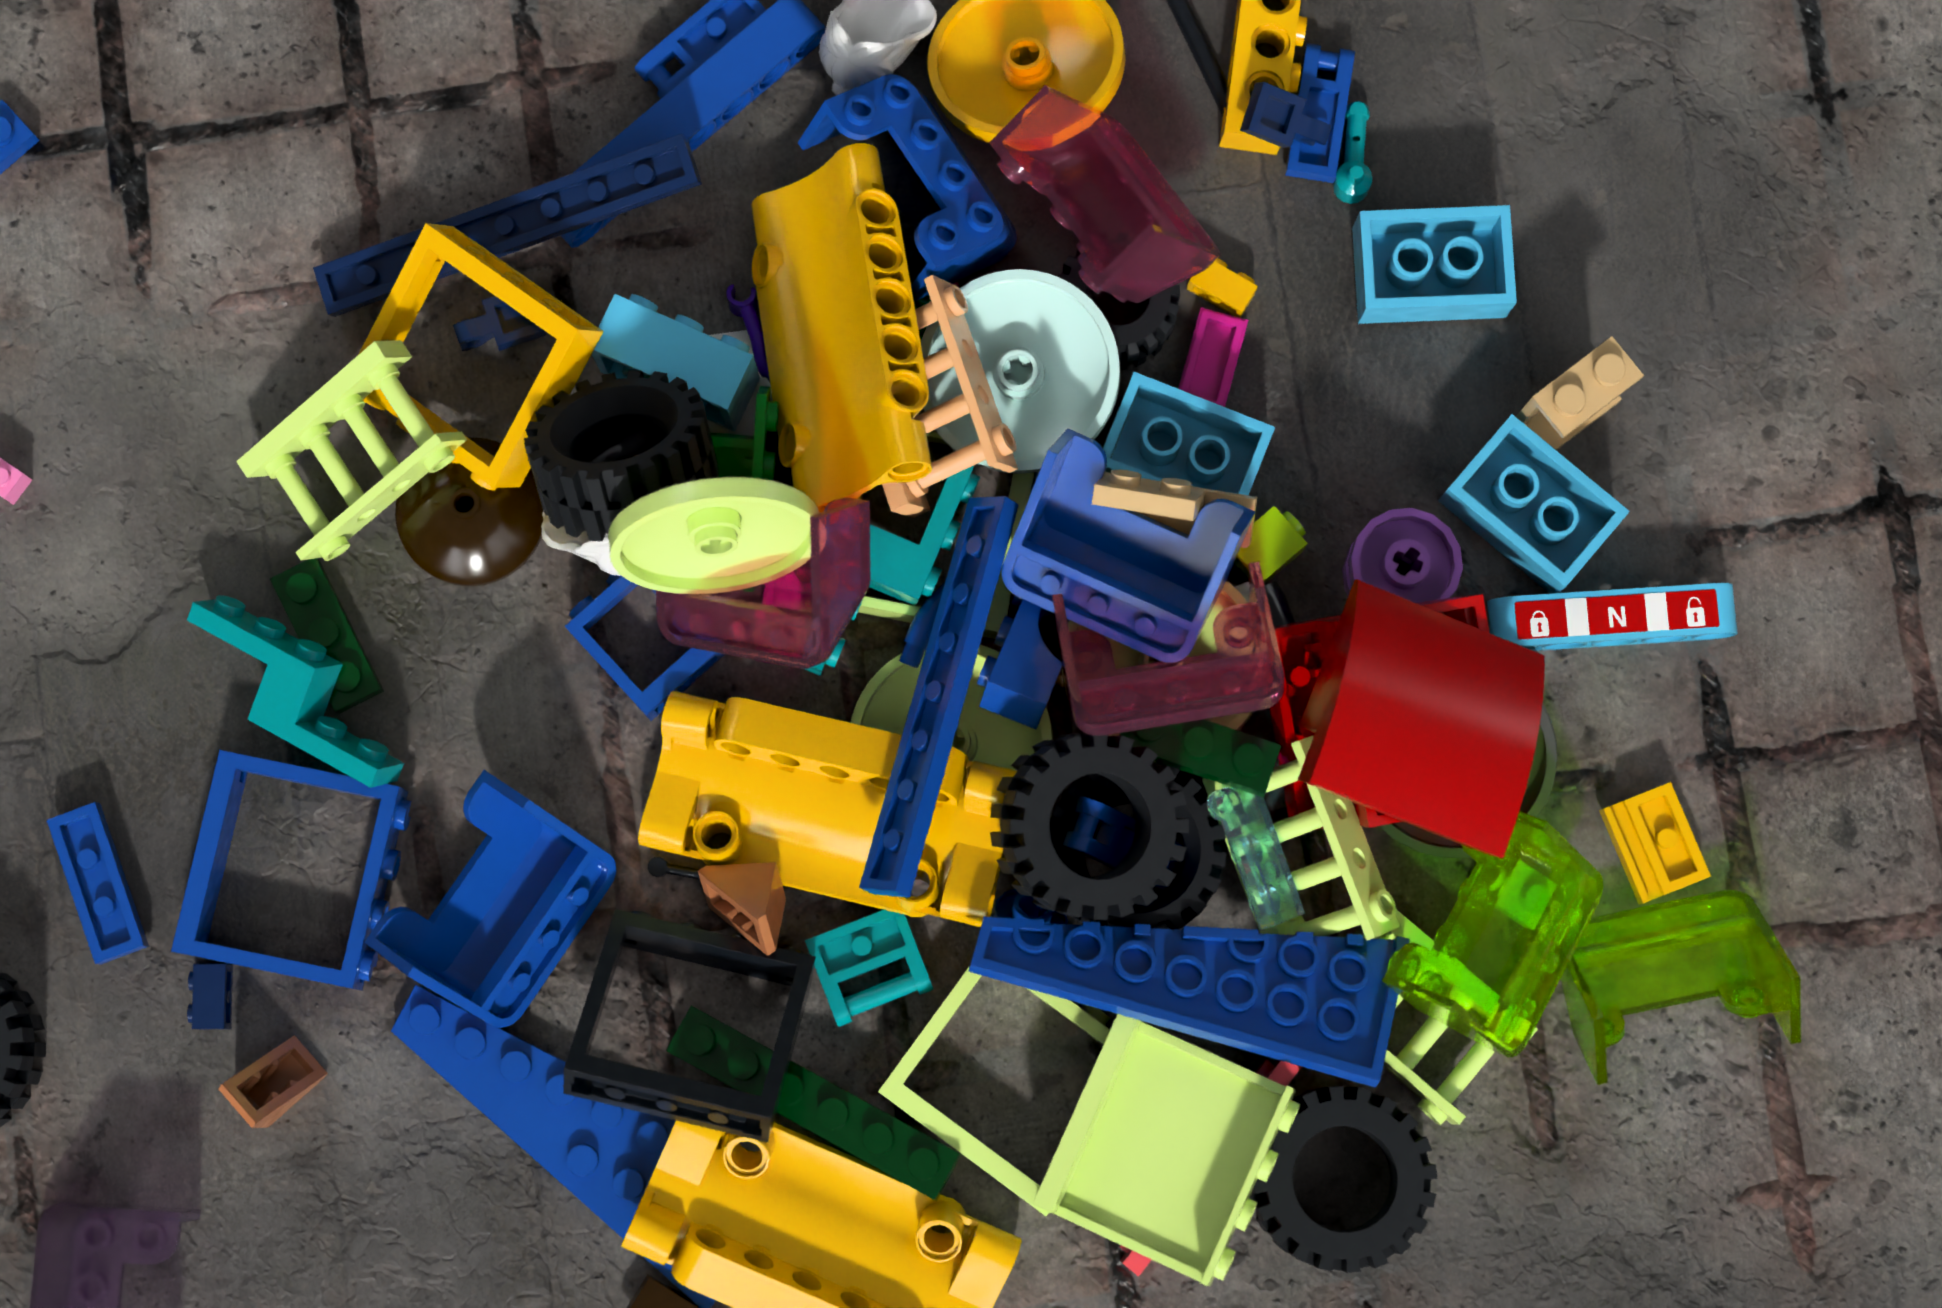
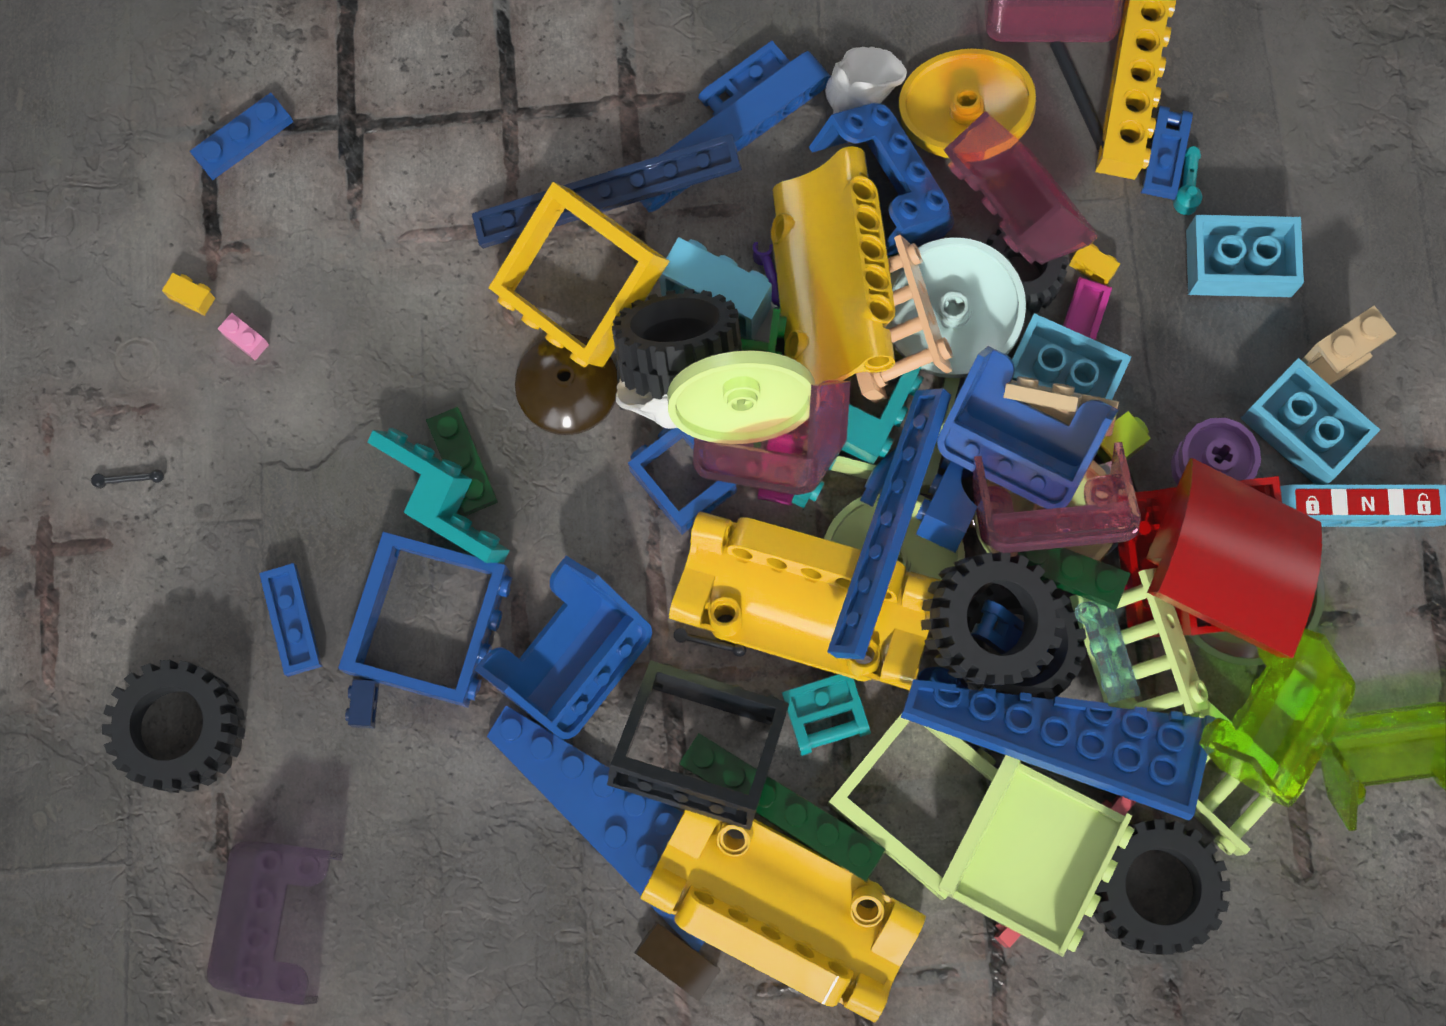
camera: 10 degrees right, 5 degrees down
nougat slope [218,1035,328,1128] -> none
yellowish green fence [236,340,467,561] -> none
dark blue plate [453,296,546,352] -> none
nougat slope [698,862,786,956] -> none
dark blue plate [1240,82,1332,148] -> none
yellow plate [1599,782,1711,905] -> none

